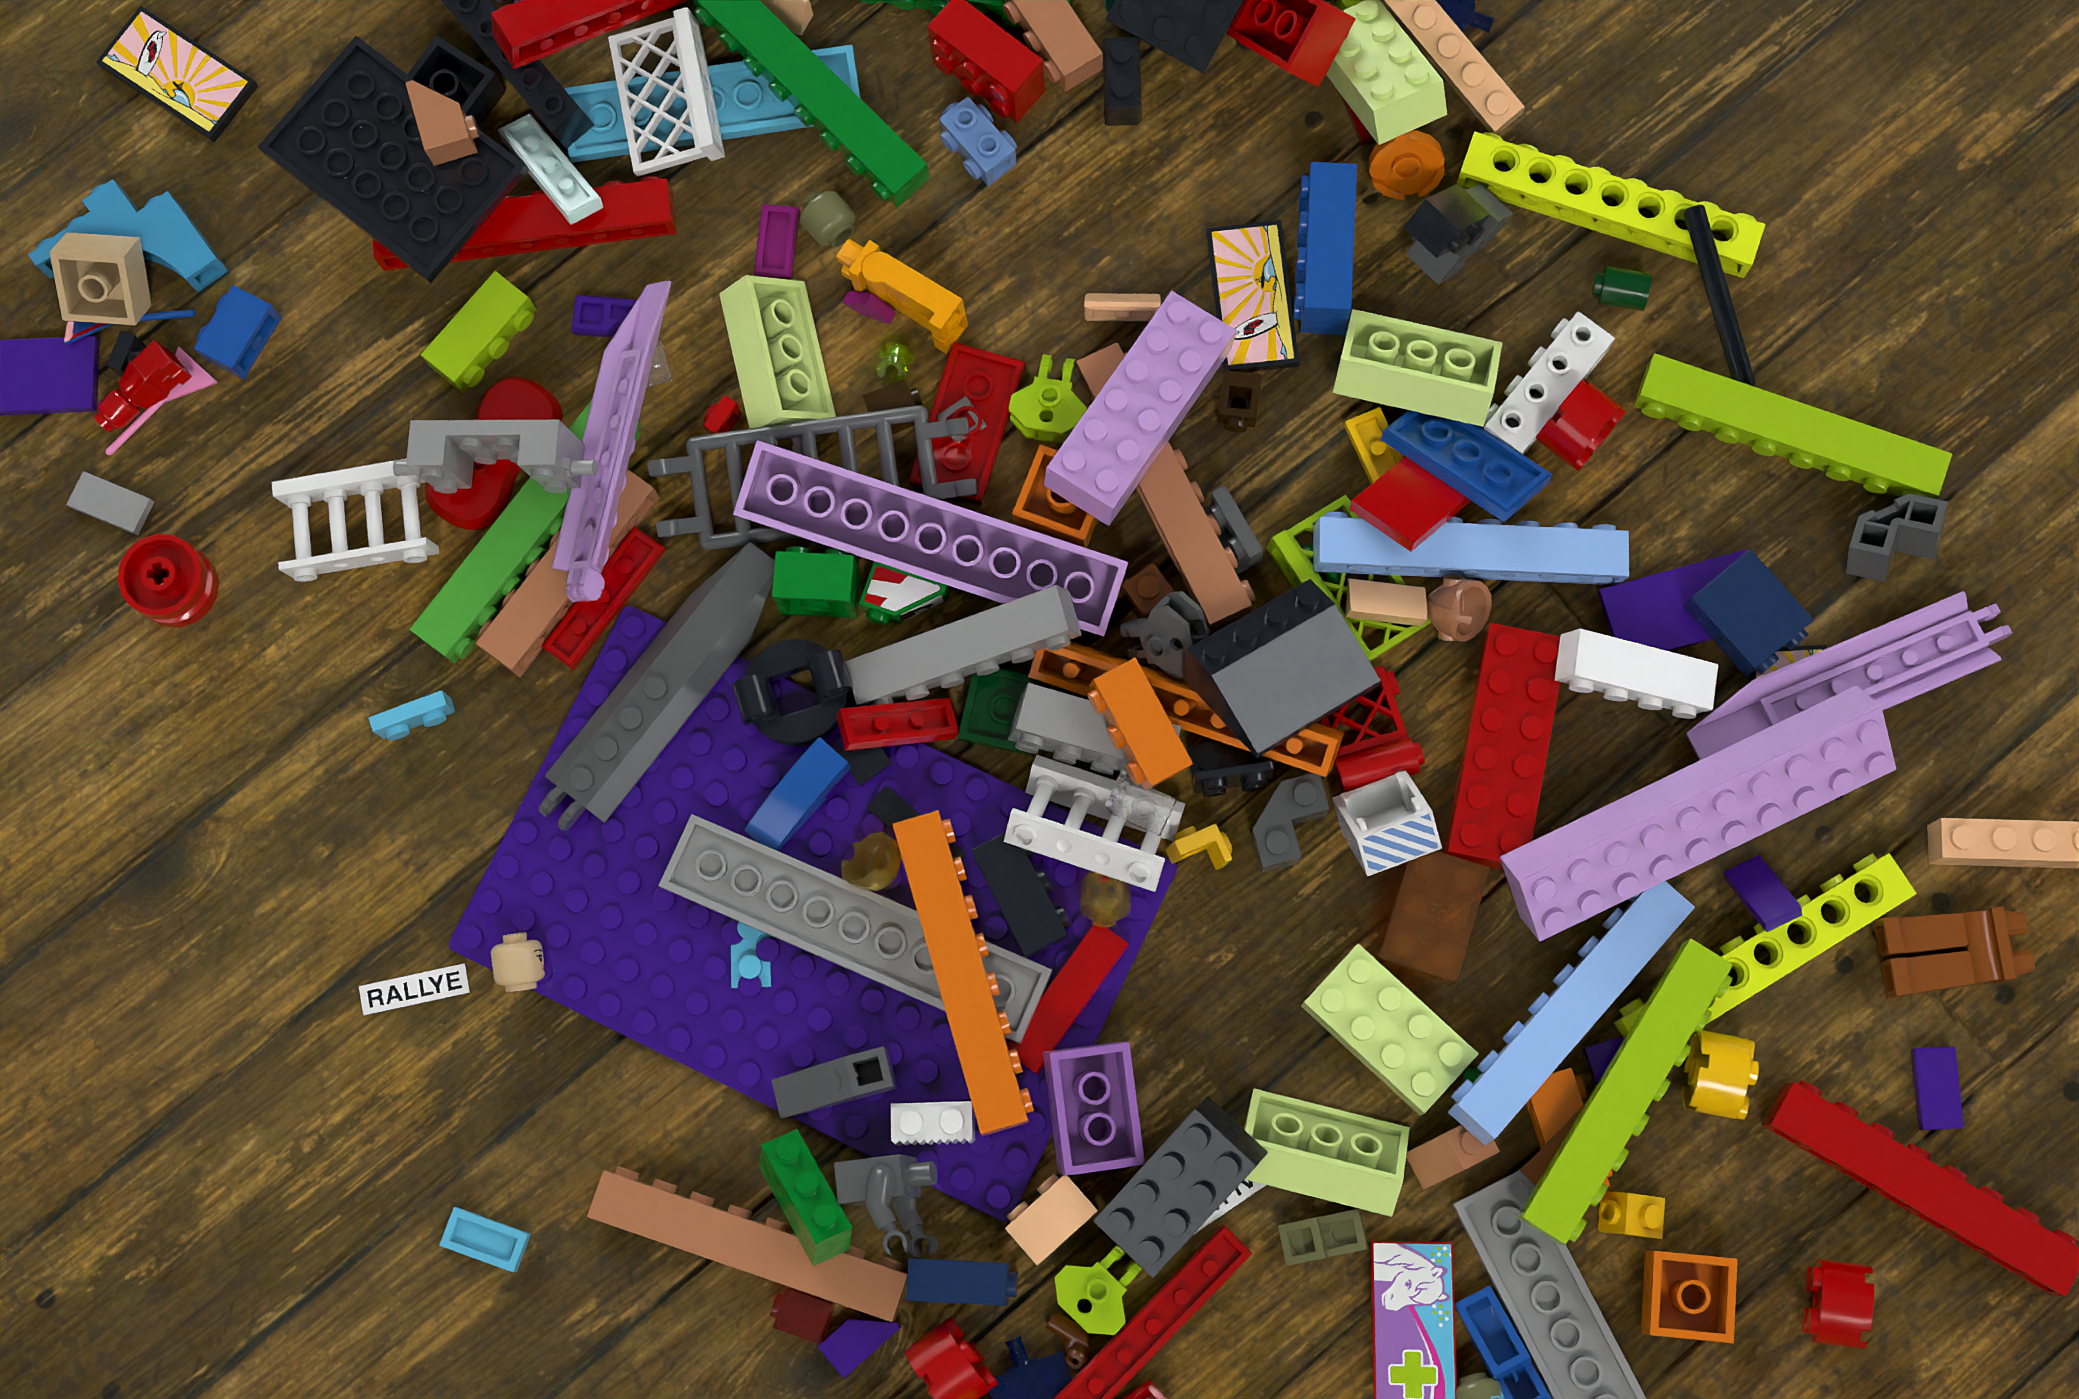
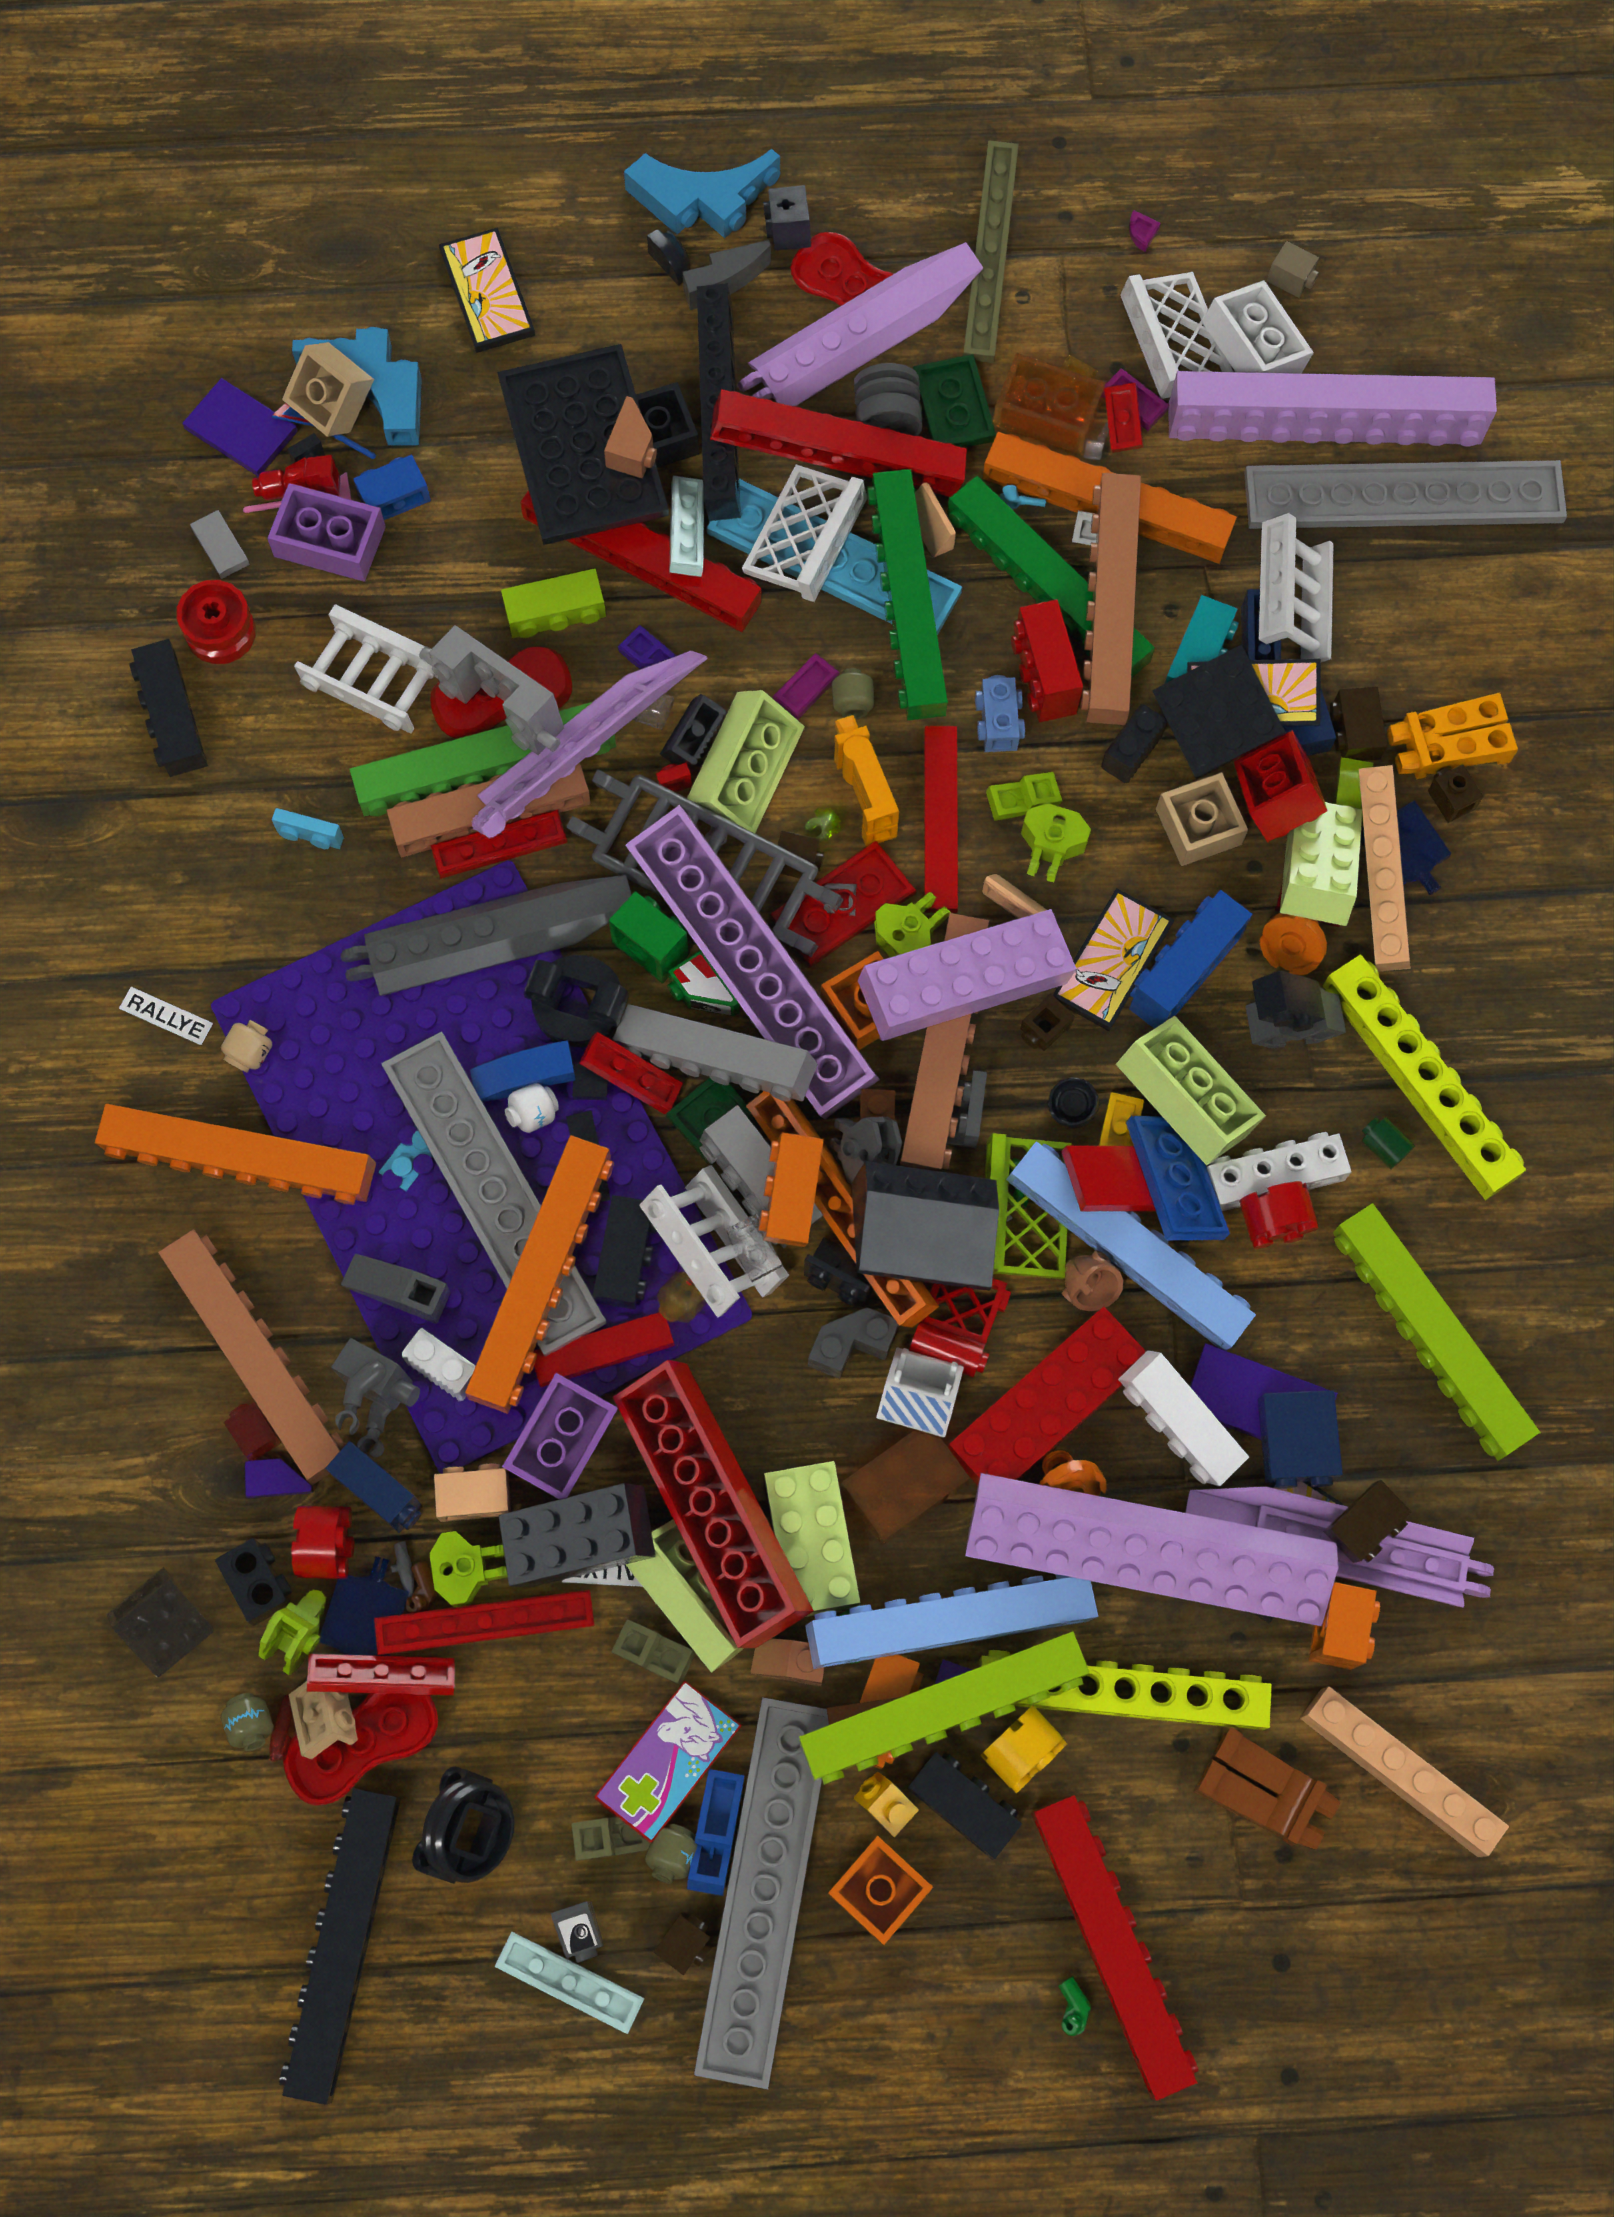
camera: 25 degrees right, 5 degrees down
medium azure tile [439,1207,531,1272] -> none
green brick [759,1129,852,1266] -> none
clear yellow hair [841,832,902,891] -> none
magenta tile [843,291,896,324] -> none
yellow bracket [1165,824,1232,870] -> none
light nougat slope [1345,579,1427,626] -> none
black axle [1684,205,1756,386] -> none
dark purple tile [1724,855,1802,932] -> none
red brick [1802,1259,1874,1350] -> none
dark grey brick [1846,494,1948,582] -> none
dark purple tile [1911,1047,1964,1130] -> none
none -> orange brick [95,1104,376,1205]
none -> black brick [129,639,208,777]
none -> medium lavender brick [267,483,386,582]
none -> dark grey helmet [391,1541,414,1597]
none -> white head [505,1083,558,1133]
none -> red brick [613,1360,814,1648]
none -> black brick [660,694,727,768]
none -> black brick [907,1752,1022,1860]
none -> red tile [924,726,958,913]
none -> lime slope [986,772,1062,821]
none -> lime hinge [1021,803,1091,883]
none -> orange tile [1039,1450,1107,1496]
none -> black hair [1048,1077,1099,1129]
none -> green arm [1058,1976,1091,2036]
none -> tan brick [1156,772,1248,866]
none -> orange brick [1309,1582,1380,1670]
none -> dark brown brick [1323,1480,1411,1563]

